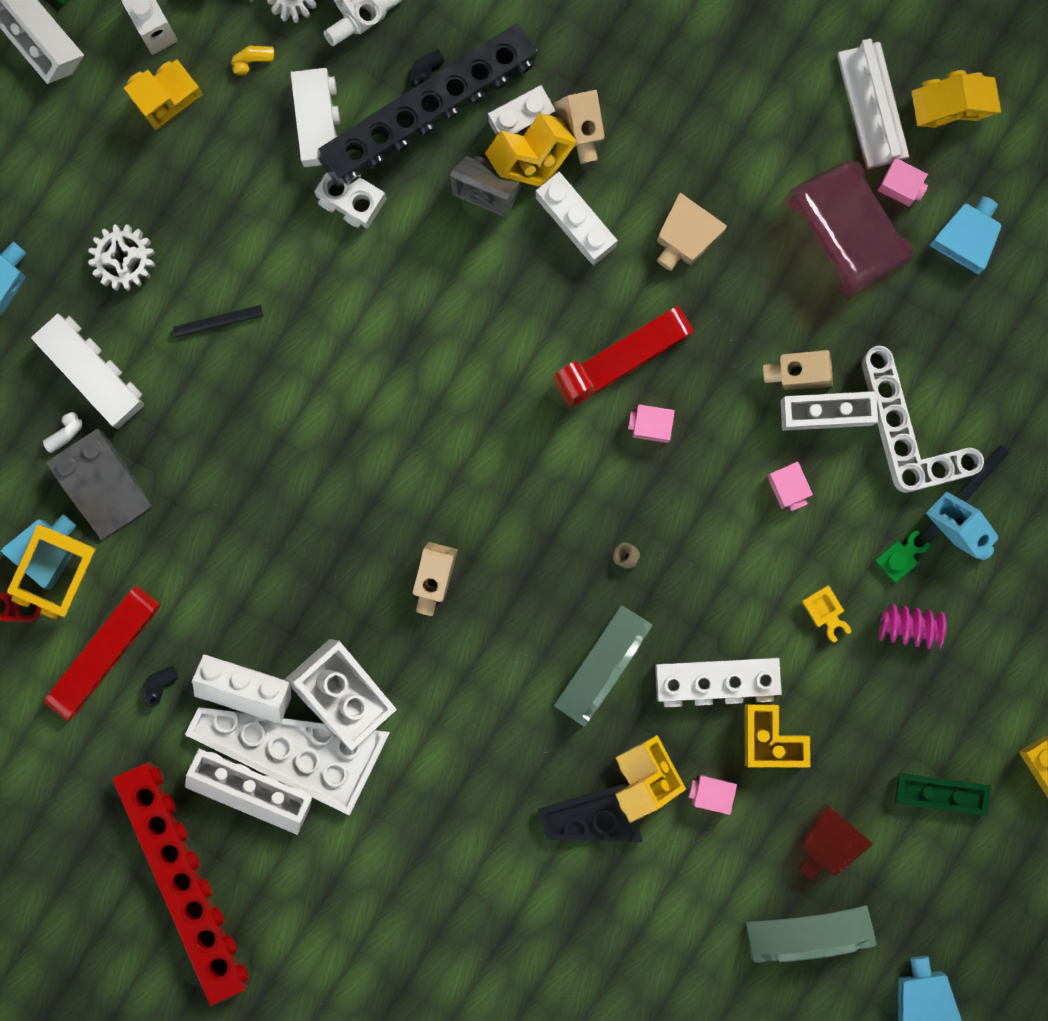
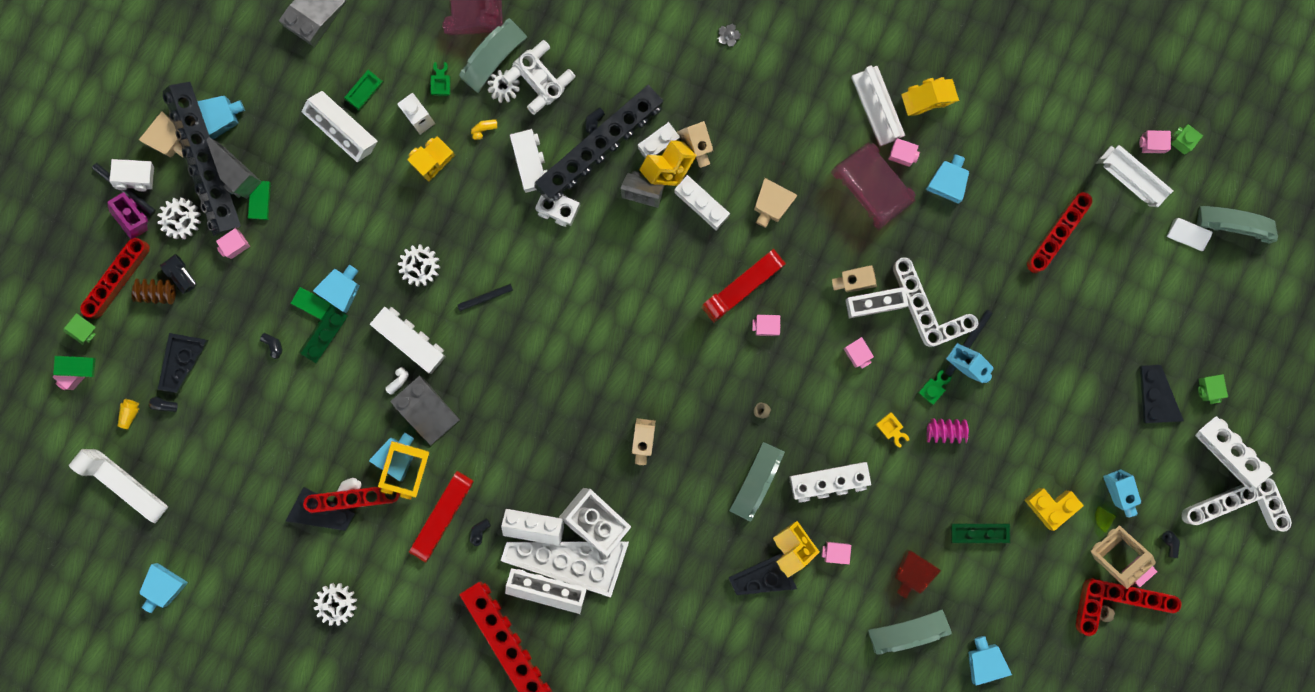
camera: 10 degrees left, 0 degrees up
yellow brick [744,704,810,767] -> none

